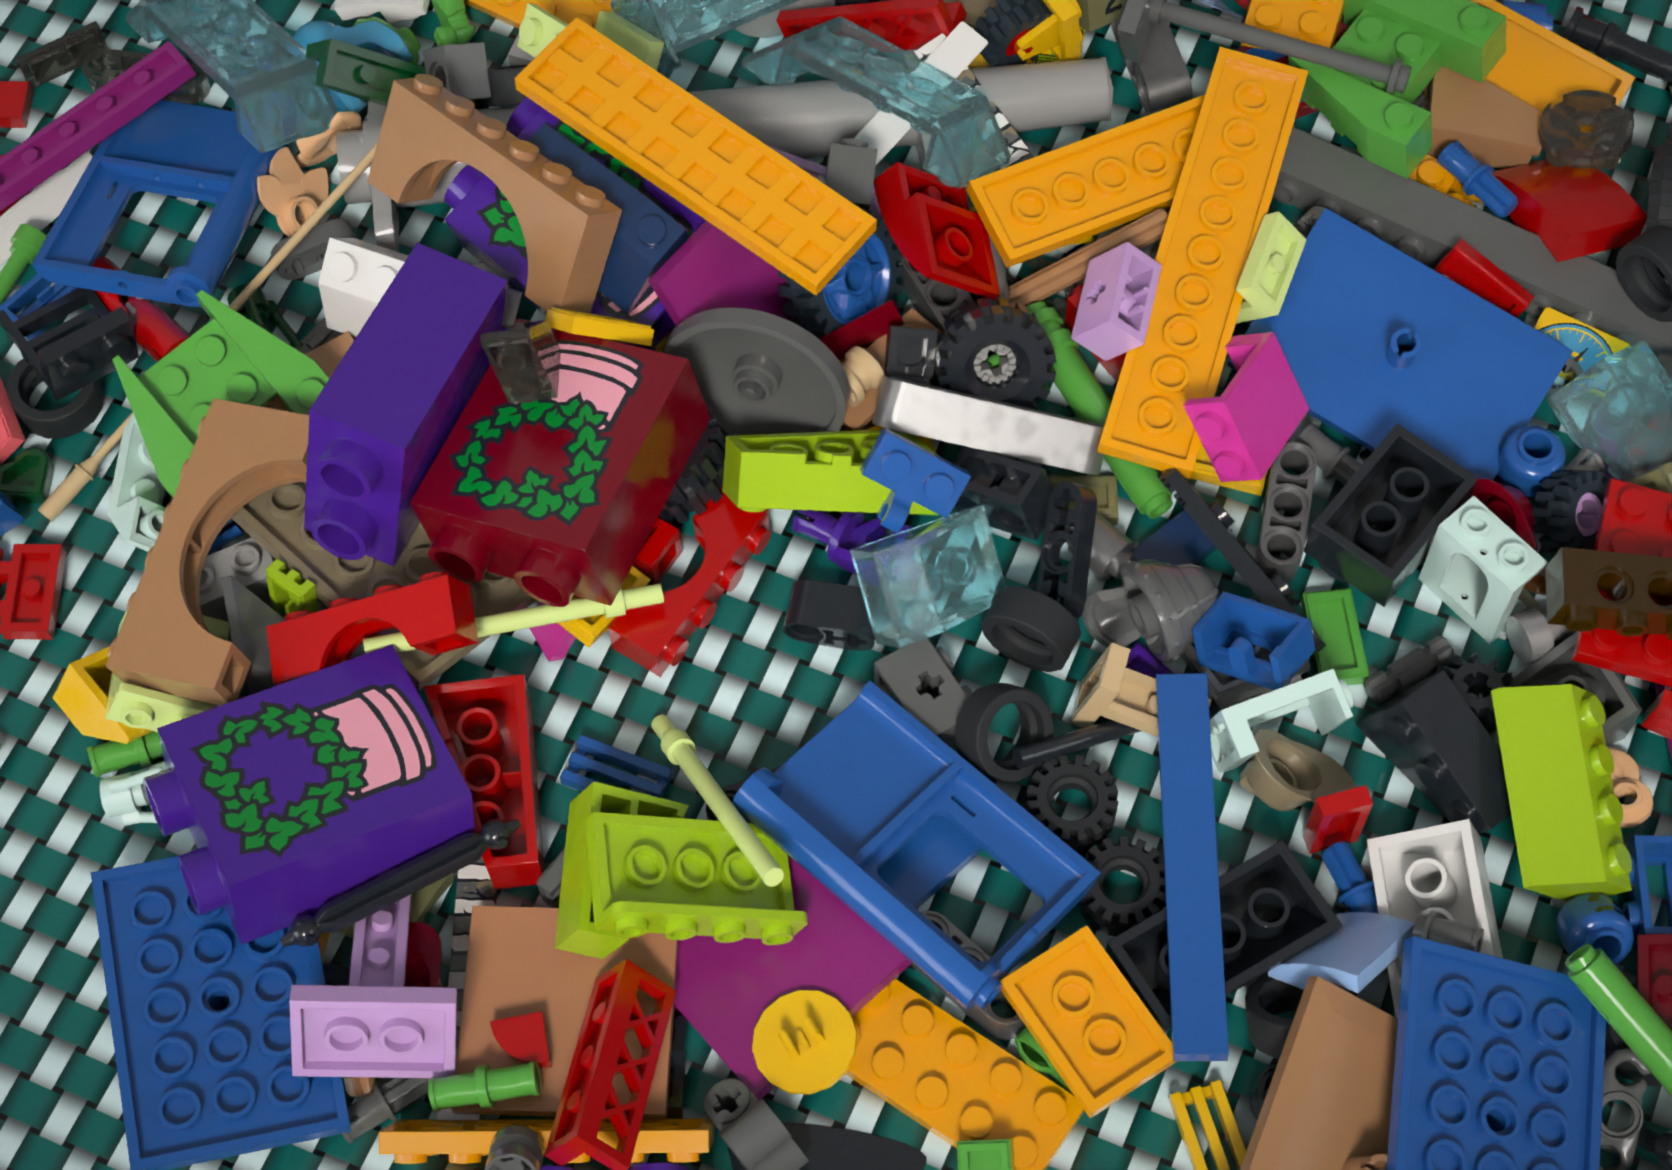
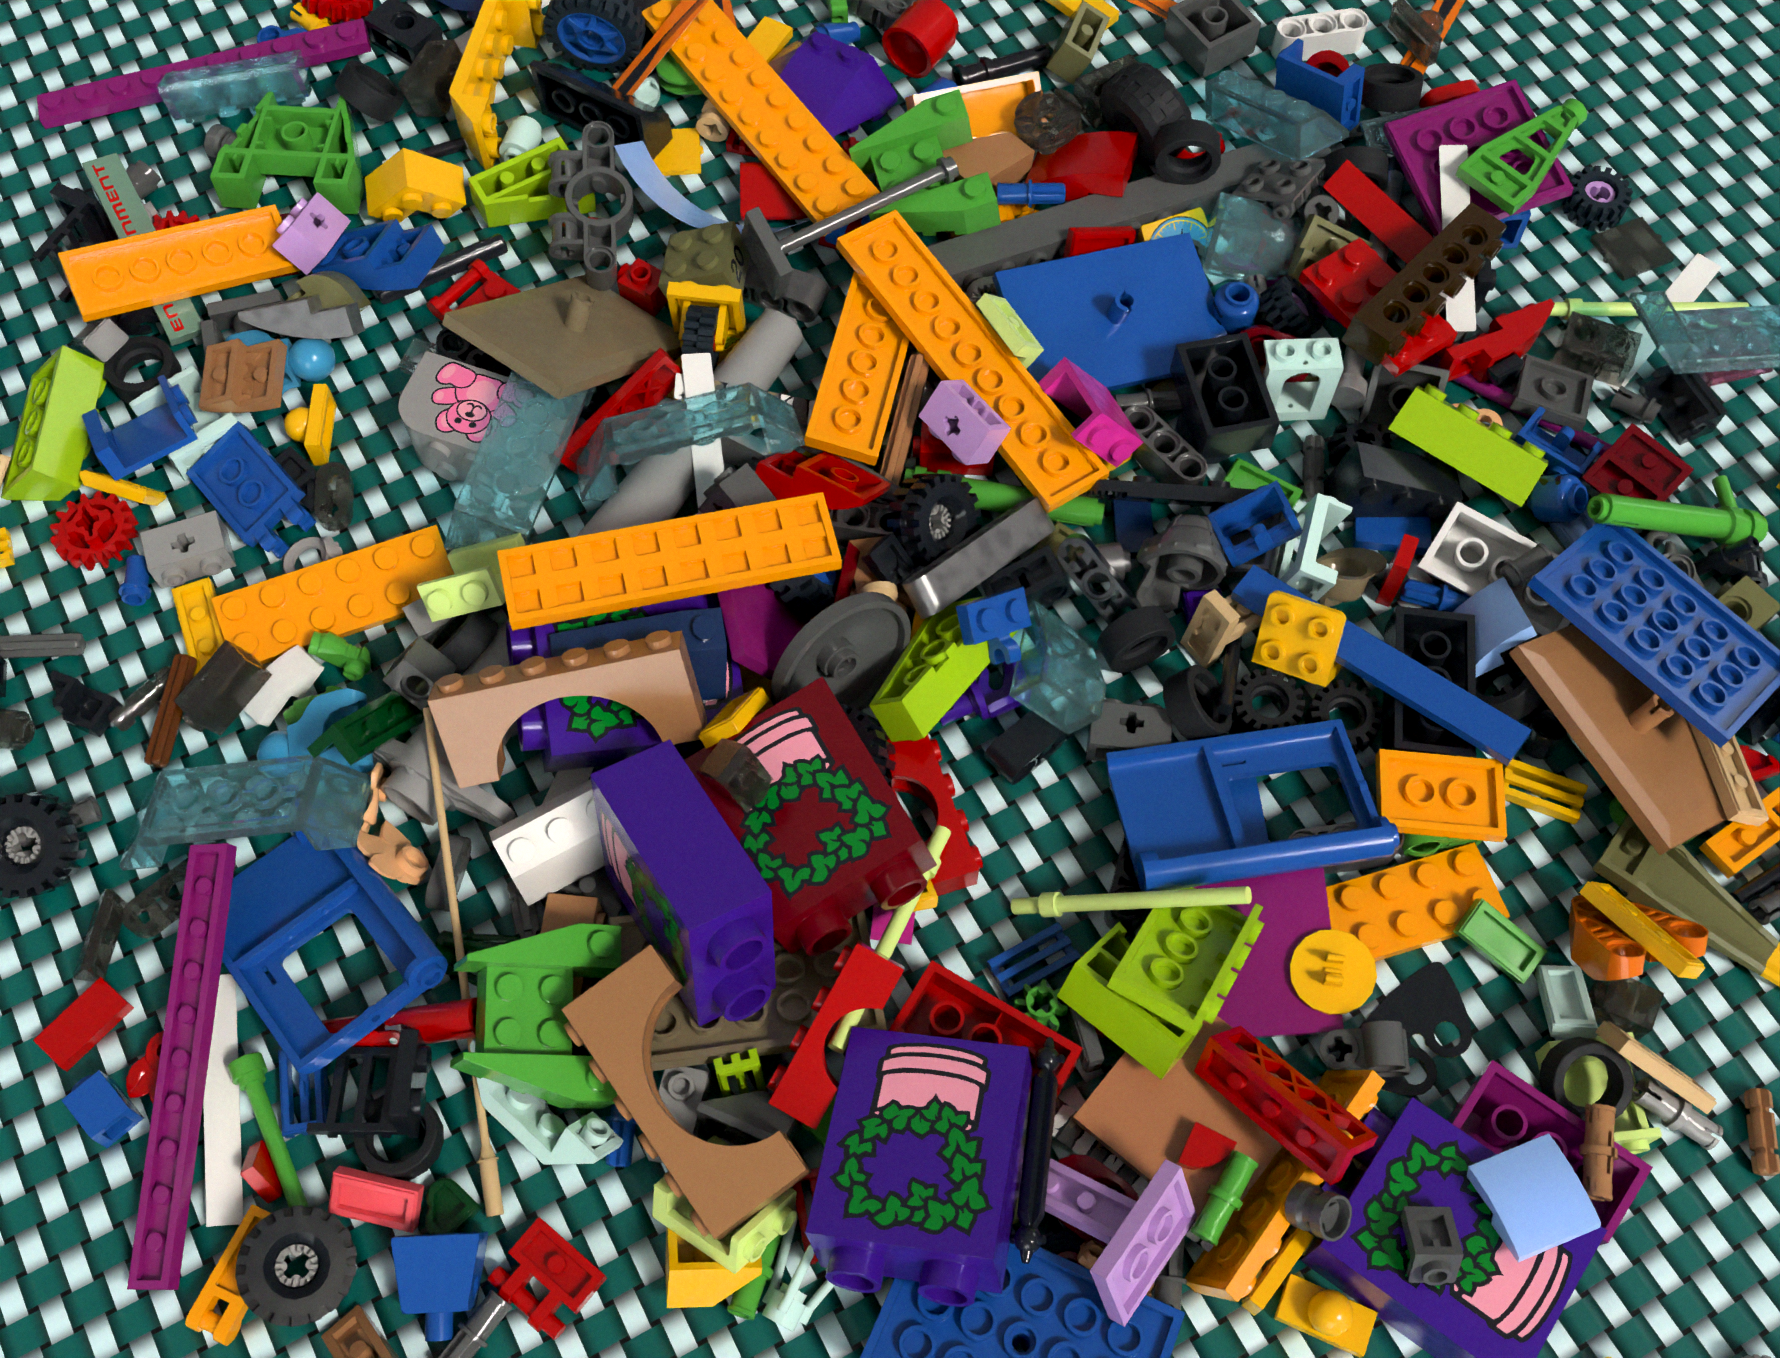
camera: 55 degrees left, 0 degrees up
none -> bright green gear [1014,979,1068,1032]
none -> yellow bracket [1251,590,1346,687]
none -> blue tile [1353,517,1431,555]

